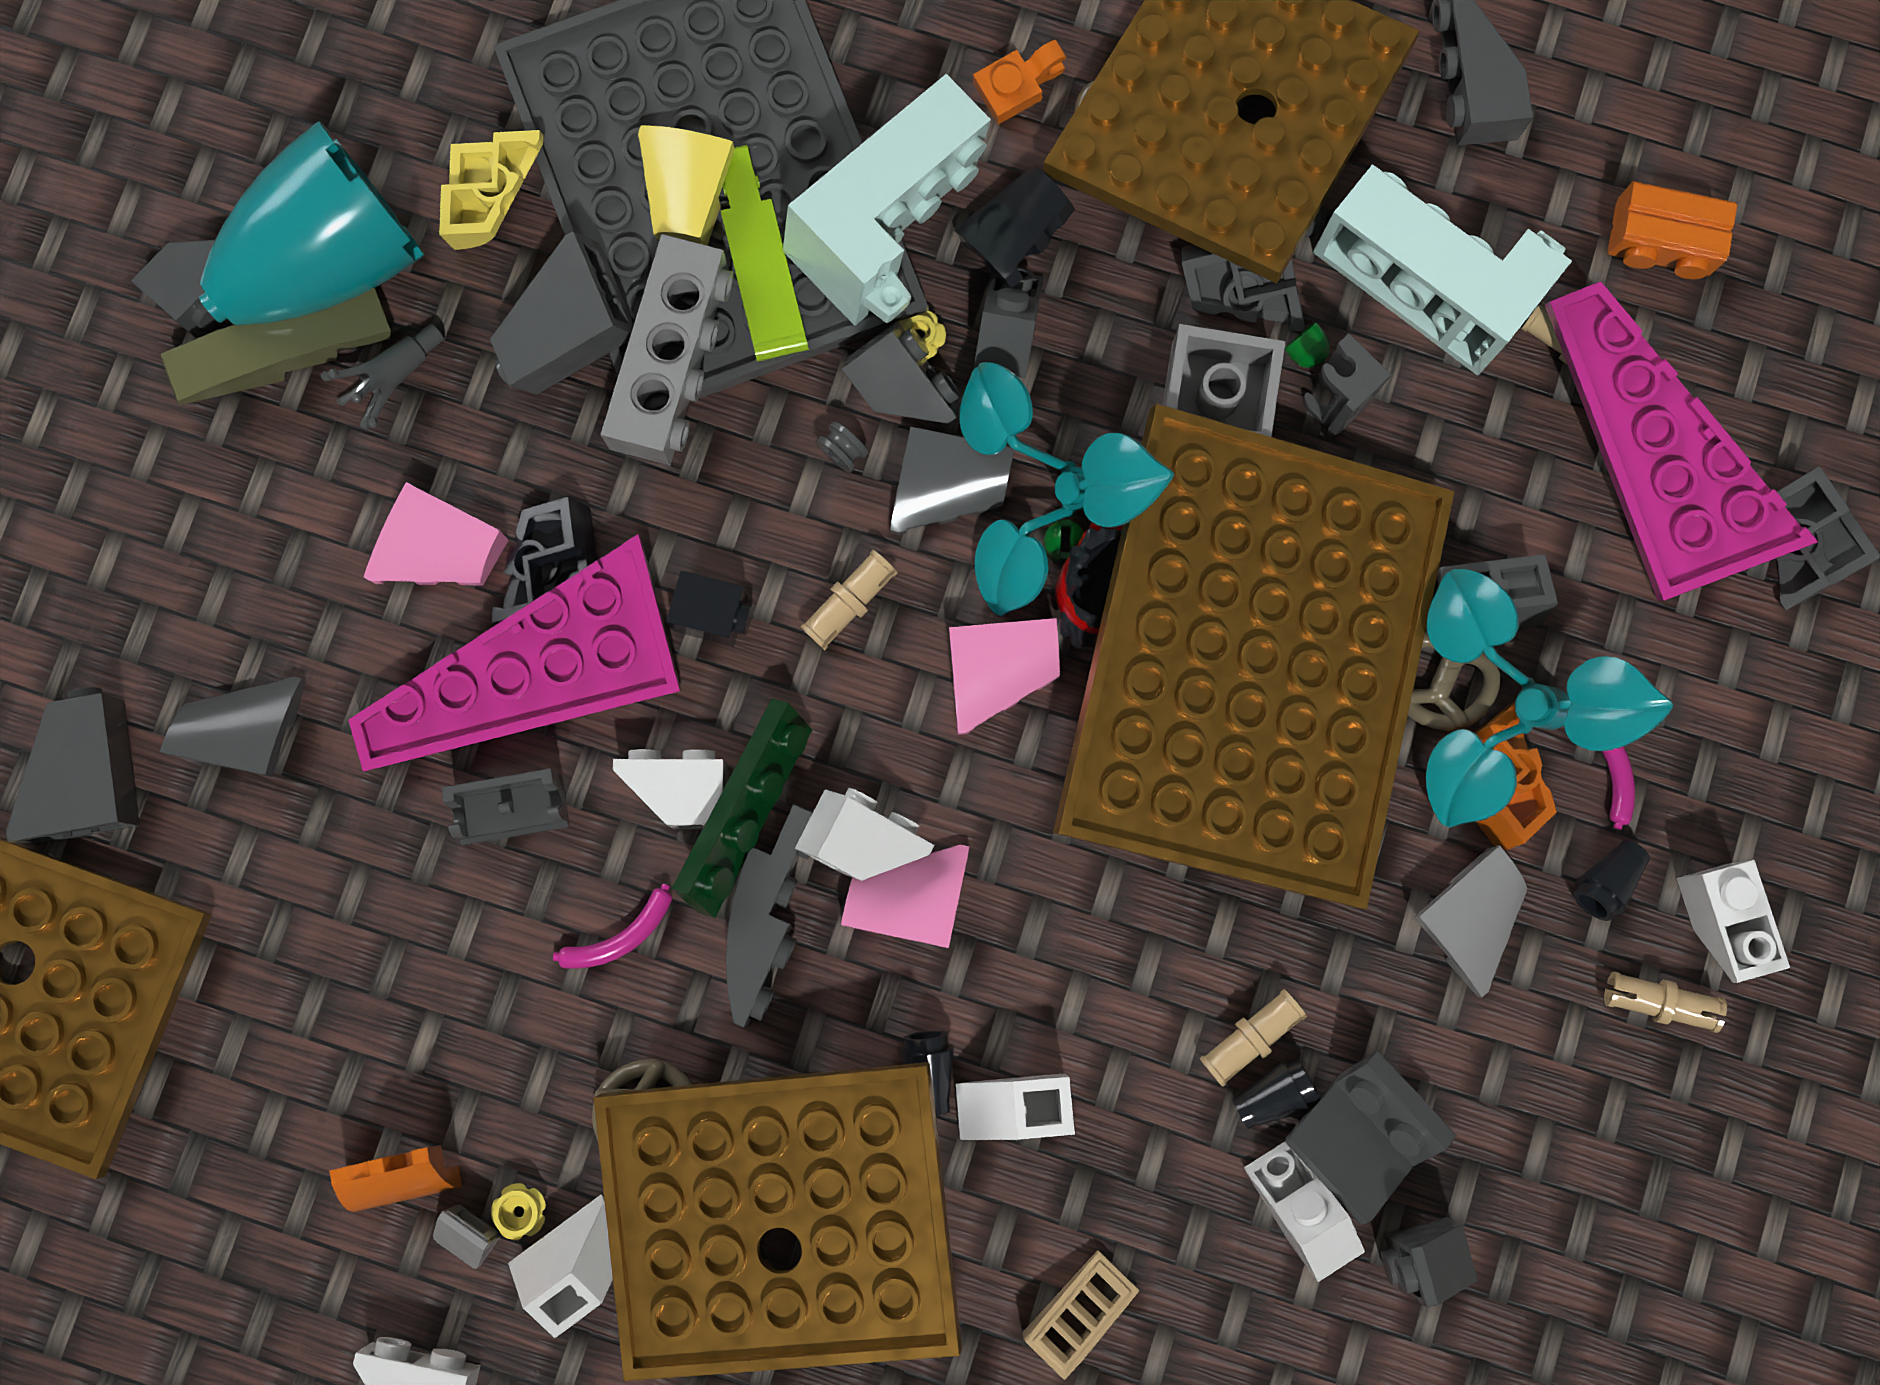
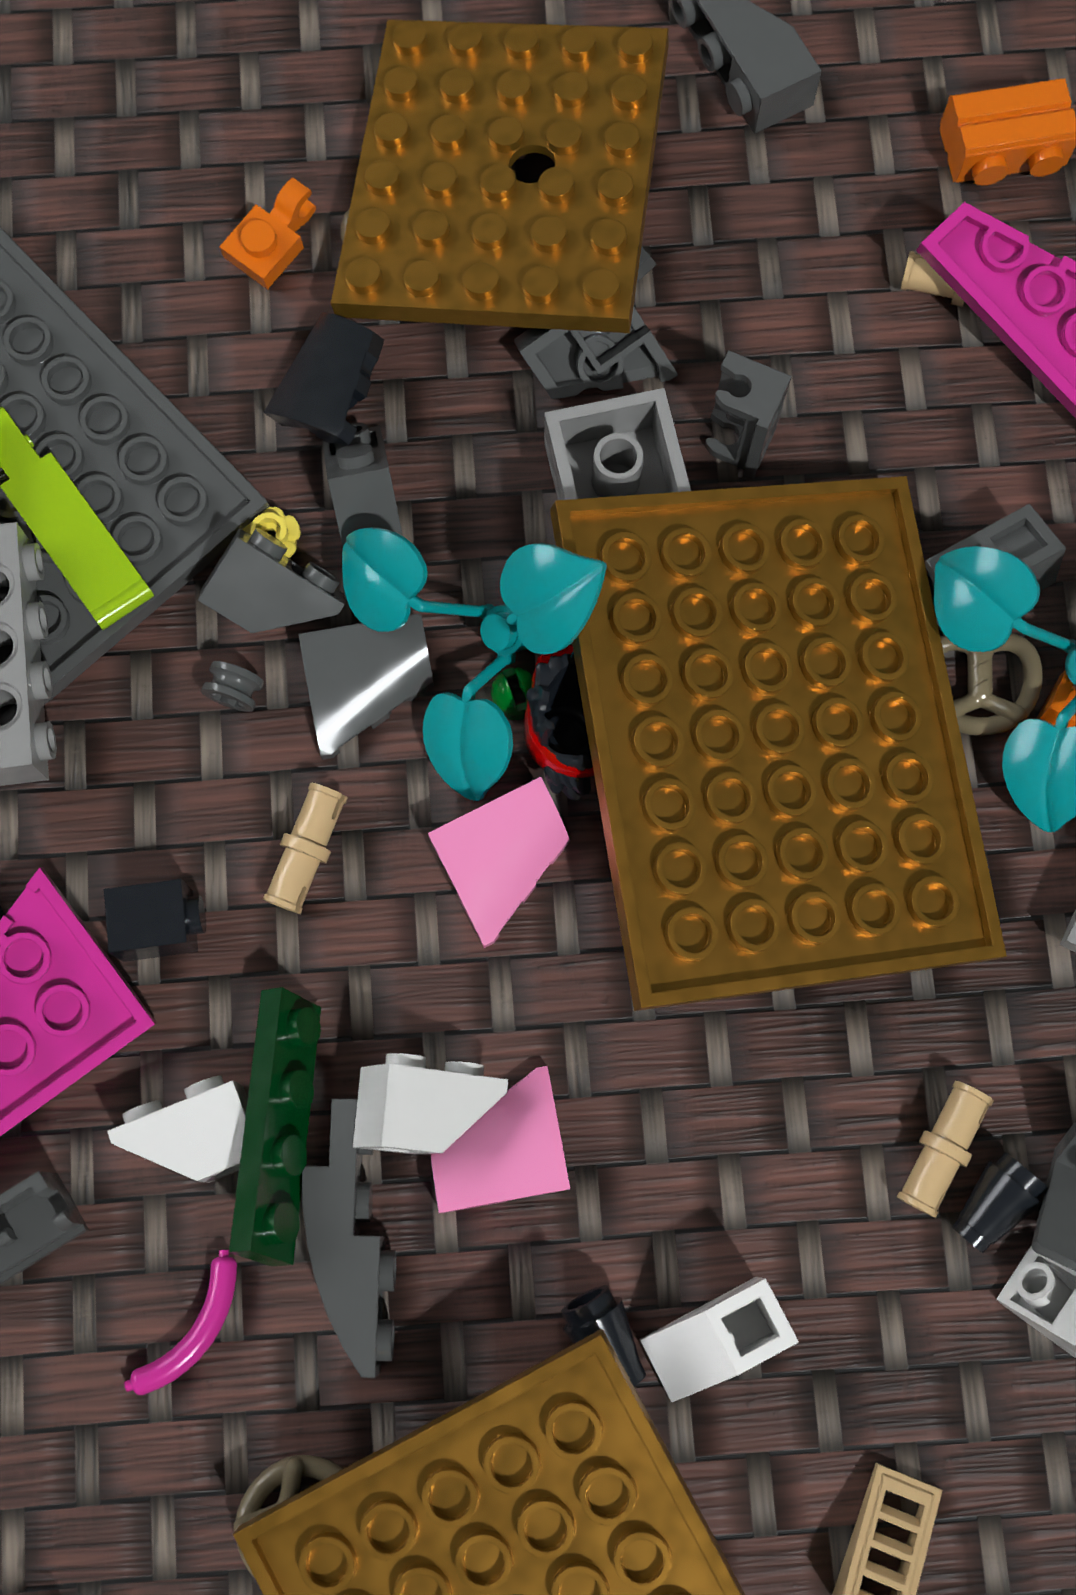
camera: 20 degrees left, 5 degrees down
light aqua hinge [783,74,991,326] -> none
green hinge [1284,322,1330,368] -> none
light aqua hinge [1313,164,1572,376] -> none

